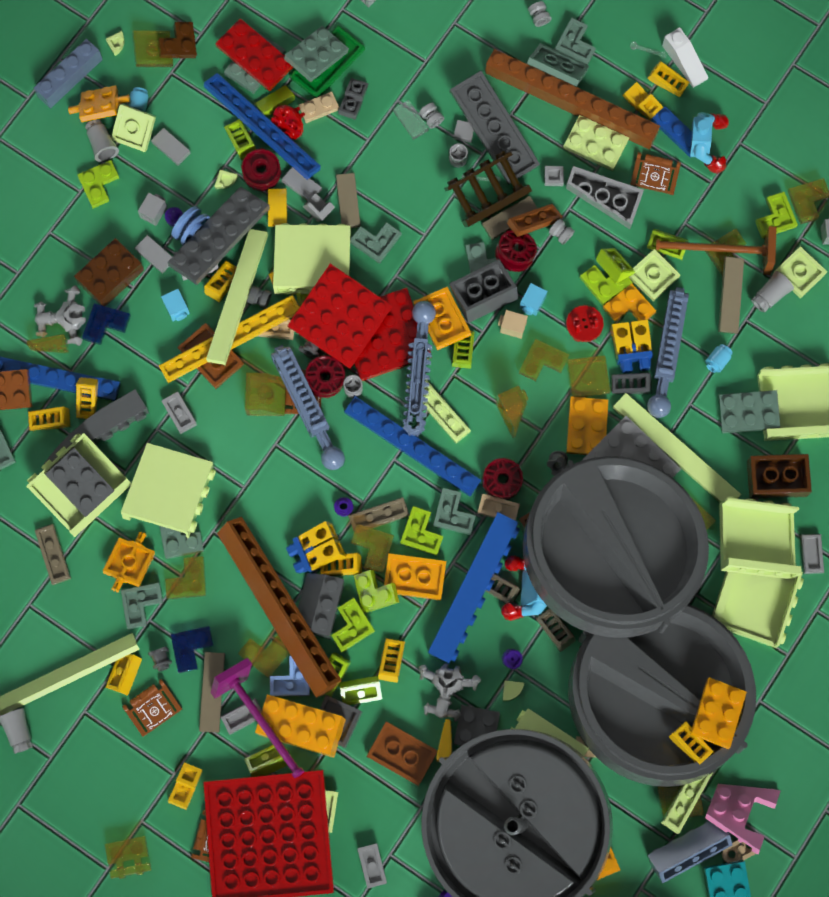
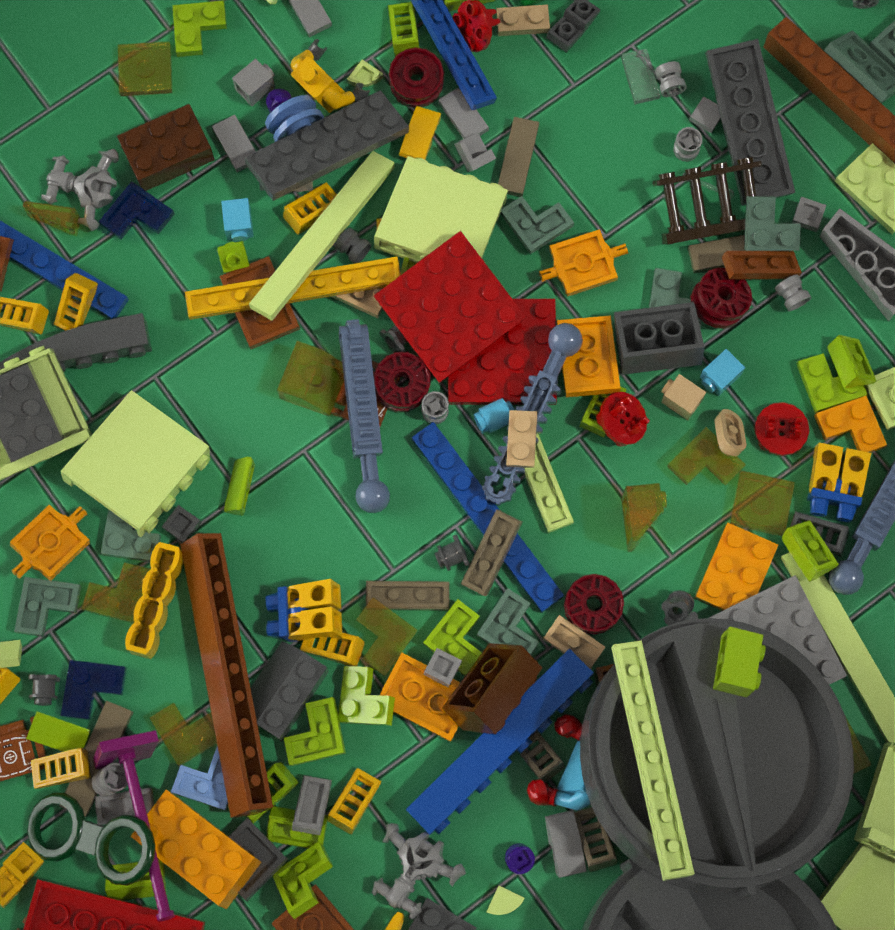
camera: 20 degrees right, 0 degrees up
light grey plate [162,392,197,434] -> none
dark purple plate [334,497,353,517] -> none
none -> lime slope [26,711,91,752]
none -> dark green bar [27,792,156,886]
none -> yellow slope [31,748,91,789]
none -> light grey wheel [92,763,128,797]
none -> clear yellow tile [118,41,172,96]
none -> yellow brick [125,542,184,659]
none -> dark grey plate [162,505,202,543]
none -> lime bracket [217,241,250,273]
none -> lime slope [224,457,255,516]
none -> lime plate [273,842,333,919]
none -> yellow torso [290,39,370,113]
none -> light grey tile [292,775,332,835]
none -> light grey plate [423,648,462,688]
none -> dark grey brick [434,534,470,571]
none -> reddish brown brick [442,643,542,734]
none -> dark tan tile [461,509,523,596]
none -> medium azure brick [473,398,514,434]
none -> tan plate [506,410,538,468]
none -> light orange plate [539,229,628,297]
none -> light grey slope [545,810,587,878]
none -> red plate [596,392,650,447]
none -> yellowish green tile [611,640,695,881]
none -> lime brick [713,627,766,698]
none -> tan plate [714,409,747,456]
none -> sand green plate [744,196,801,251]
none -> lime slope [782,520,839,582]

